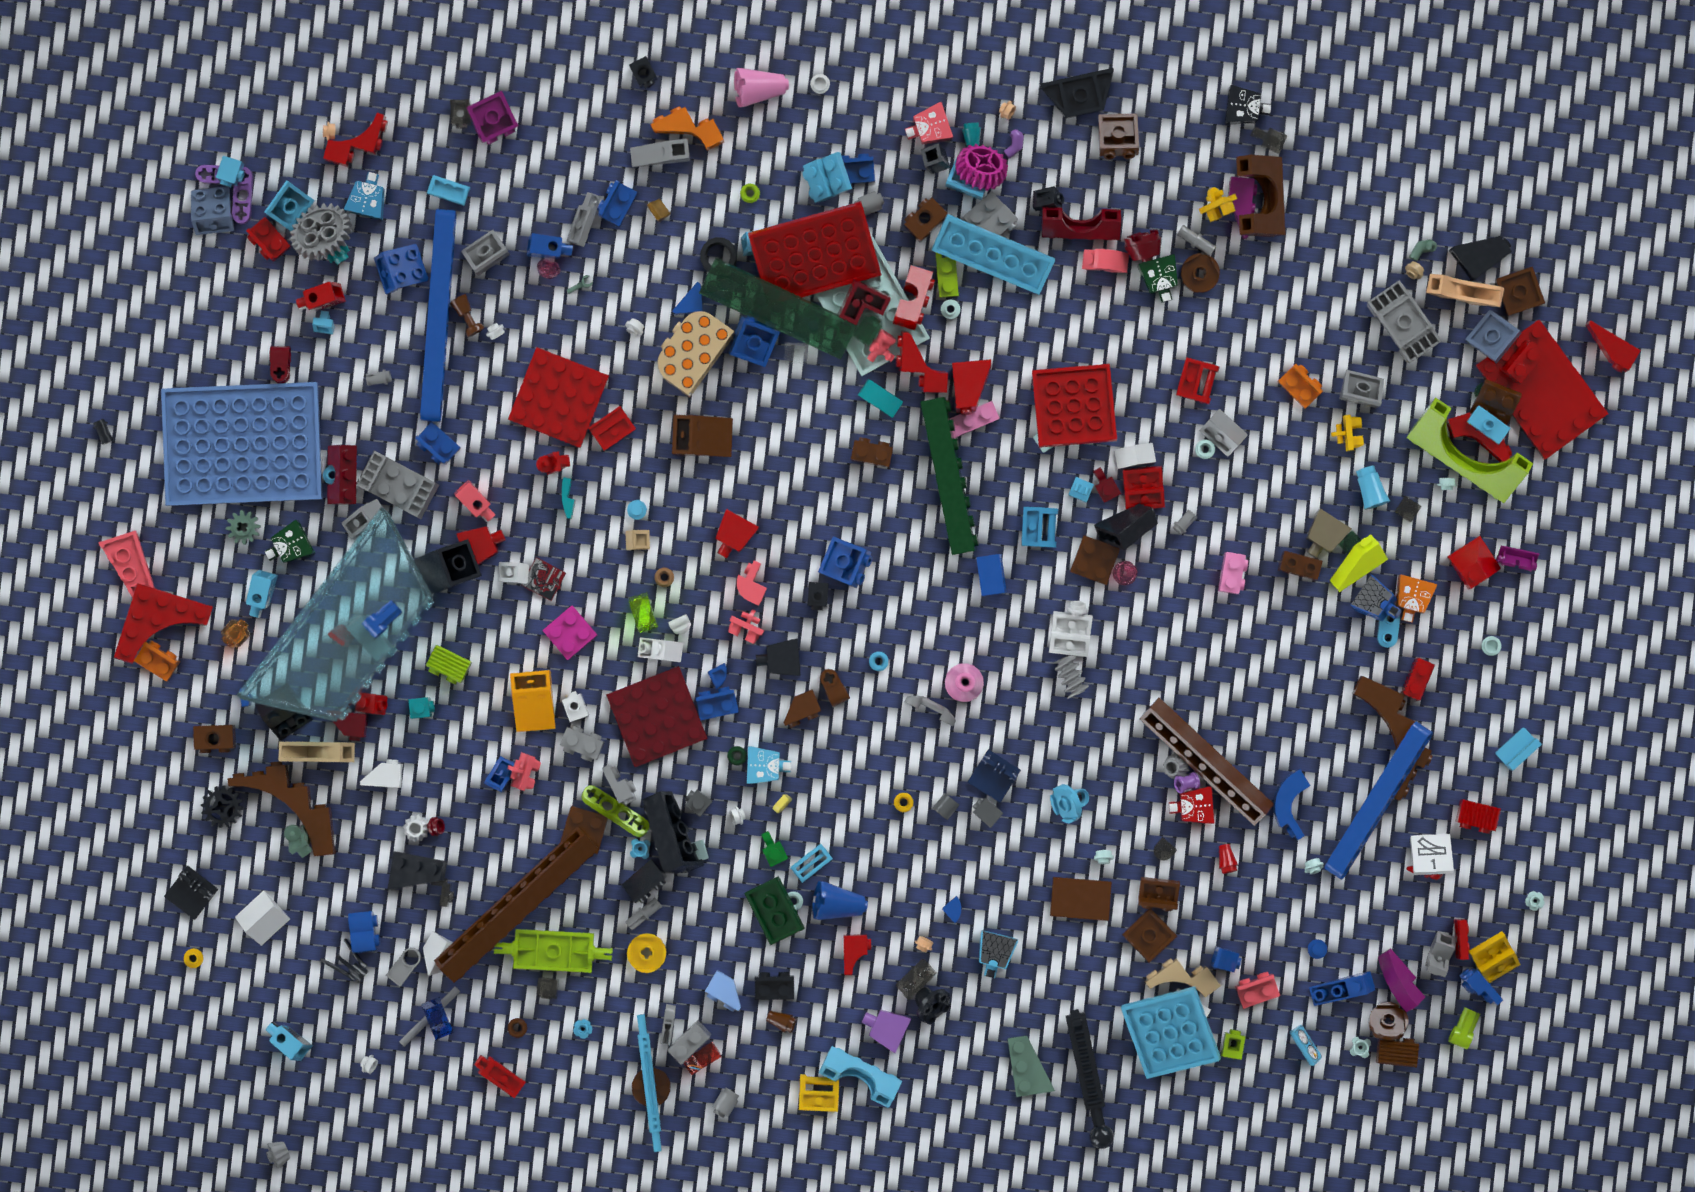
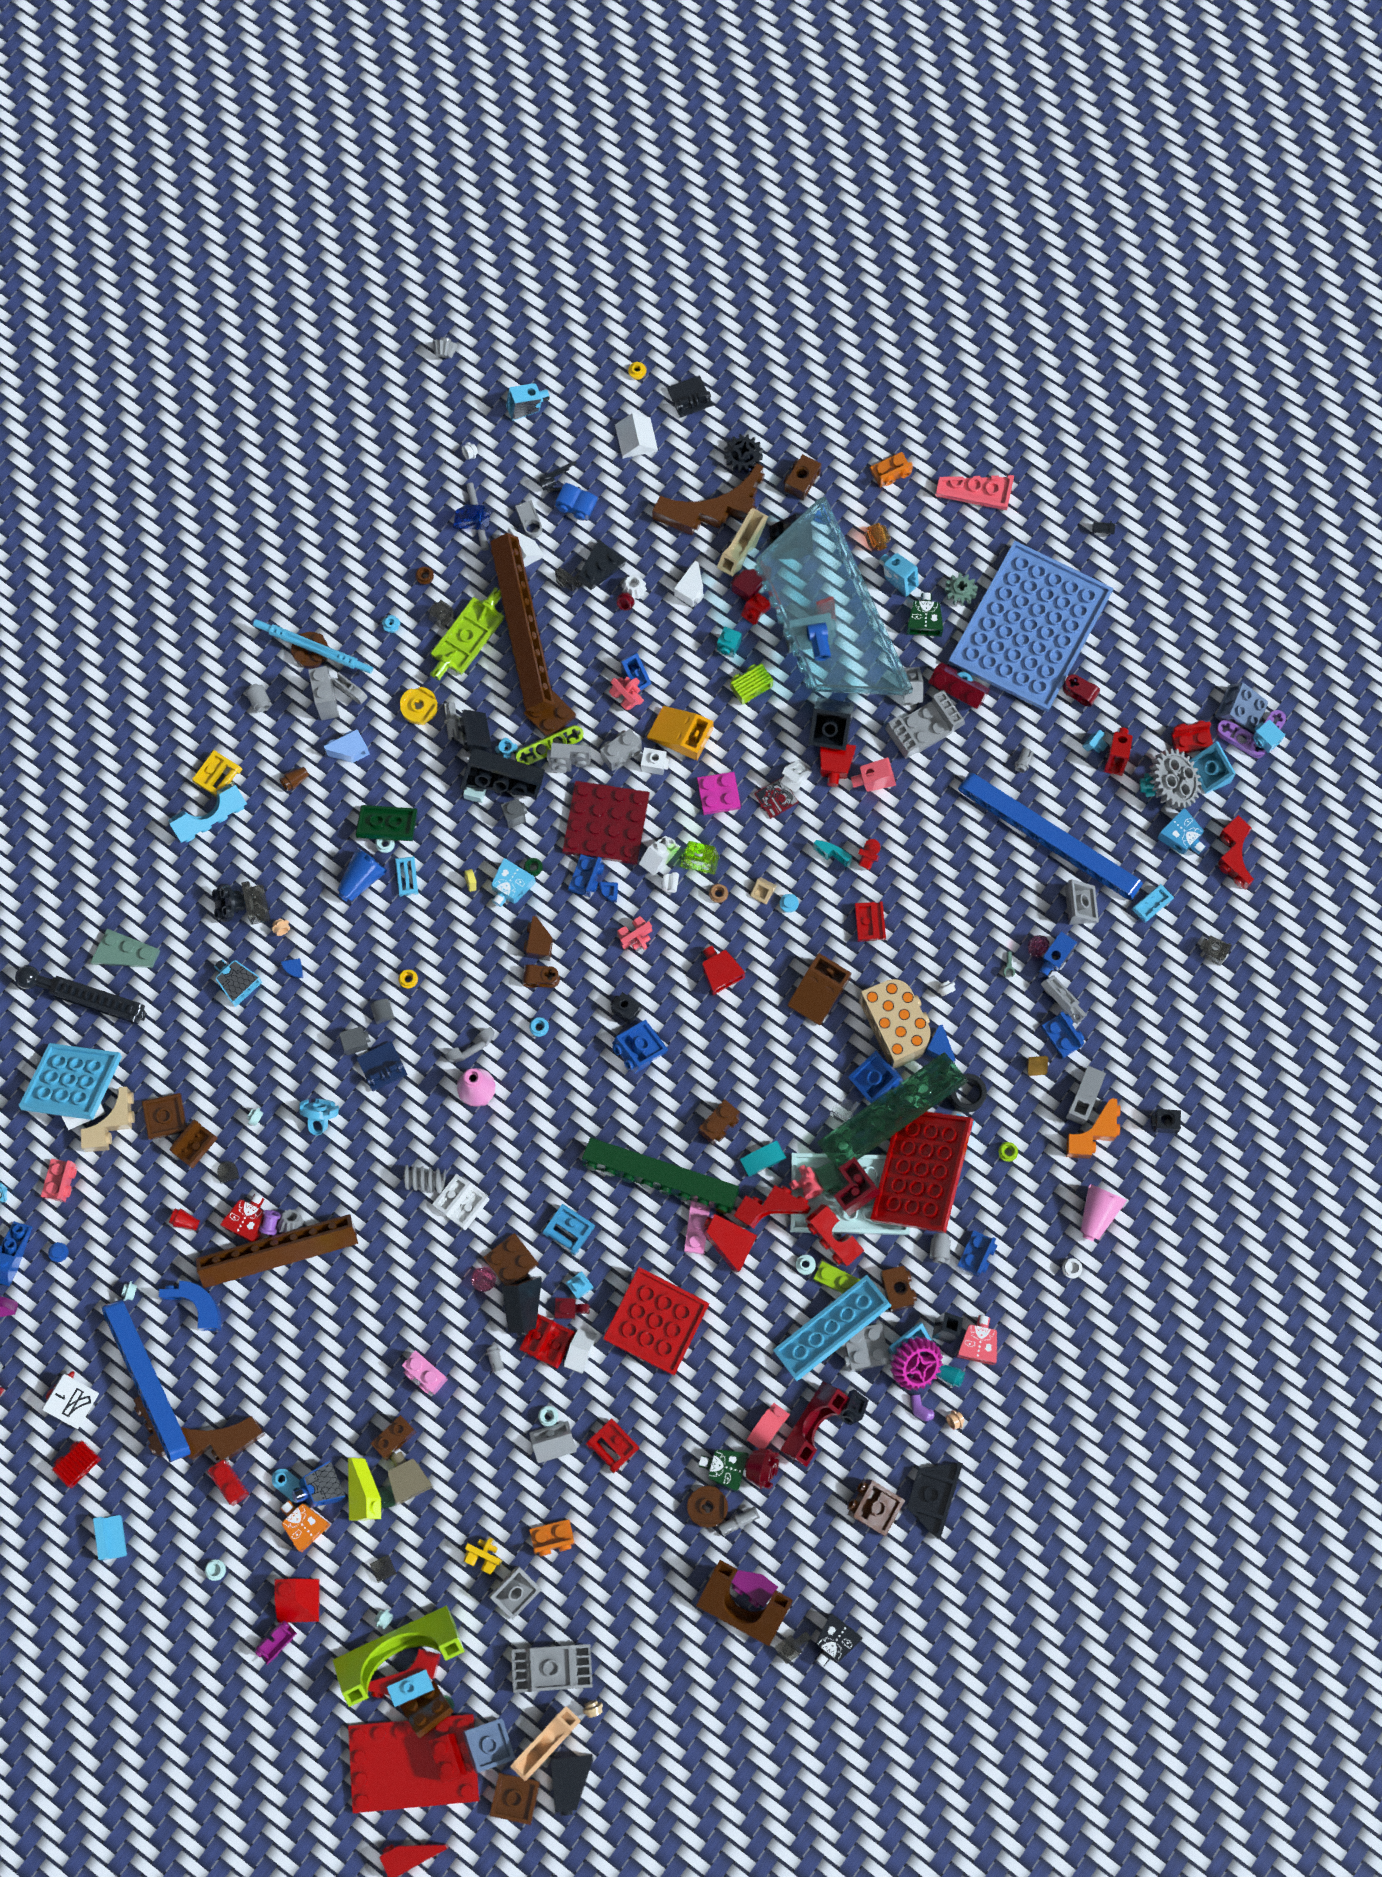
camera: 115 degrees right, 15 degrees down
red plate [114,583,213,664] -> none
sand green hips [284,824,311,858] -> none
light nougat plate [323,122,335,141] -> none
blue bracket [374,244,428,294] -> none
blue bracket [415,421,461,465] -> none
reddish brown piece [449,294,485,337] -> none
magenta plate [466,91,518,145] -> none
red hinge [474,1055,526,1098] -> none
white plate [486,323,505,340] -> none
red plate [508,347,609,448] -> none
clear red leg [683,1041,722,1075] -> none
white plate [729,806,746,825] -> none
coral brick [737,560,767,606] -> none
black bracket [755,972,794,1000] -> none
black torso [756,638,801,676] -> none
green plate [762,831,788,867] -> none
medium azure plate [803,152,852,203] -> none
red arch [844,934,871,975] -> none
medium lavender torso [861,1009,911,1053] -> none
blue brick [976,554,1007,596] -> none
reddish brown tile [1050,877,1112,921] -> none
white plate [1068,601,1087,617] -> none
yellow hips [1199,187,1237,222] -> none
blue slope [1210,946,1242,972] -> none
lime brick [1221,1029,1246,1060] -> none
medium azure plant [1356,465,1390,510] -> none
sand green arm [1409,239,1437,261] -> none

